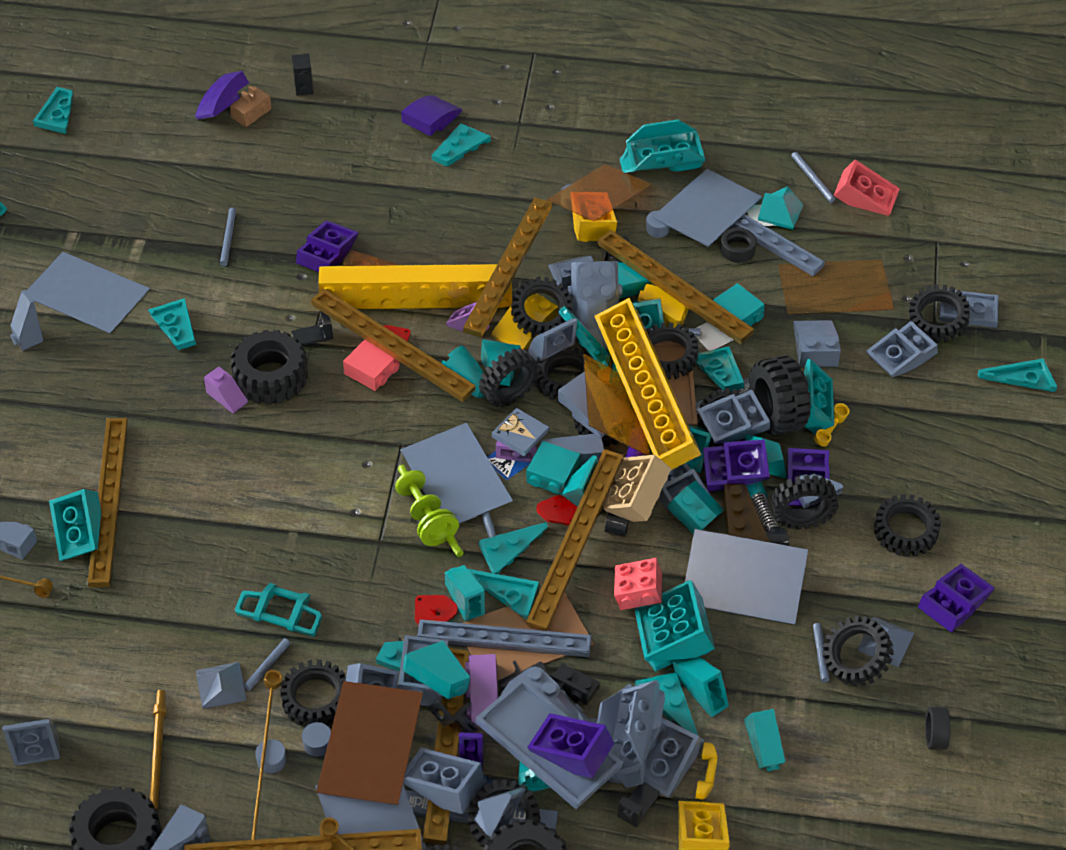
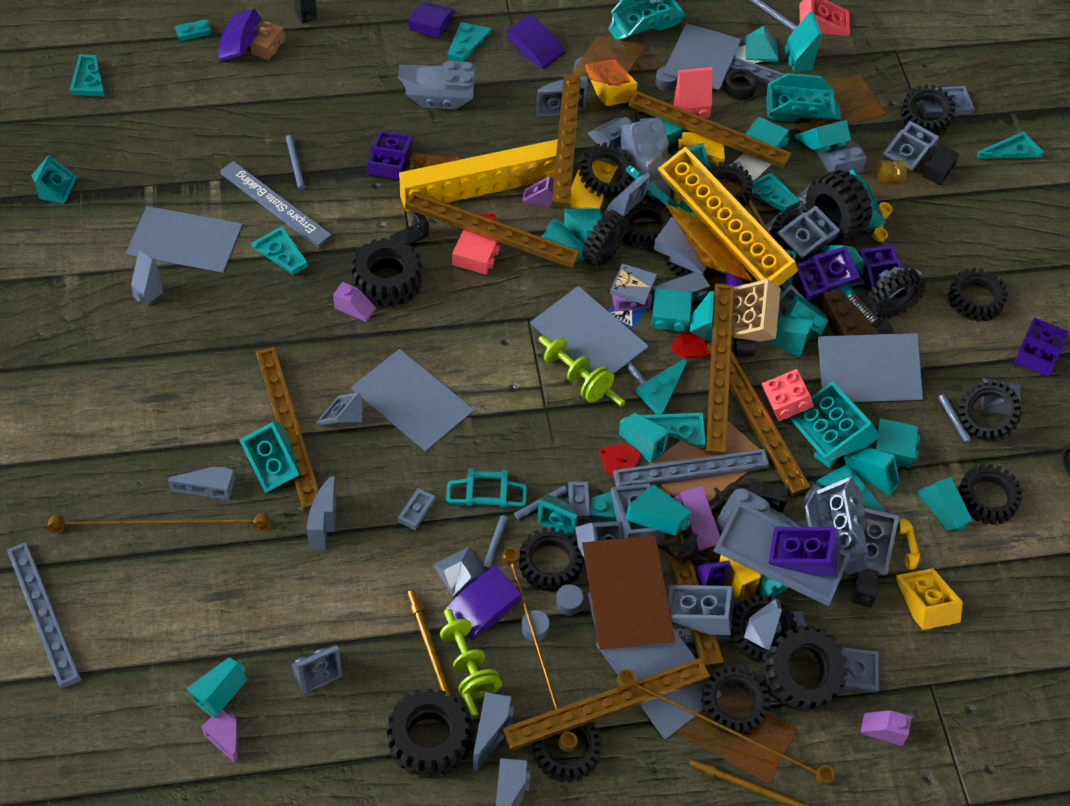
camera: 20 degrees left, 5 degrees up
none -> teal plate [175,19,212,42]
none -> sand blue tile [220,161,332,248]
none -> sand blue slope [306,476,337,550]
none -> sand blue slope [316,392,363,426]
none -> sand blue piece [350,349,474,451]
none -> sand blue slope [398,61,475,110]
none -> sand blue plate [398,488,435,530]
none -> lime piece [440,608,502,719]
none -> dark purple slope [446,565,521,640]
none -> dark purple slope [507,14,565,69]
none -> sand blue bar [514,486,568,520]
none -> sand blue slope [536,76,588,116]
none -> teal slope [537,494,578,539]
none -> sand blue plate [568,482,590,520]
none -> coral slope [673,67,712,118]
none -> pearl gold plate [707,342,810,497]
none -> yellow brick [719,555,761,602]
none -> teal slope [764,317,814,357]
none -> teal slope [766,73,841,122]
none -> teal slope [784,11,822,72]
none -> teal slope [795,120,851,152]
none -> teal brick [873,418,920,468]
none -> clear yellow wheel [877,160,907,183]
none -> black brick [923,145,959,186]
none -> black tyre [958,464,1023,525]

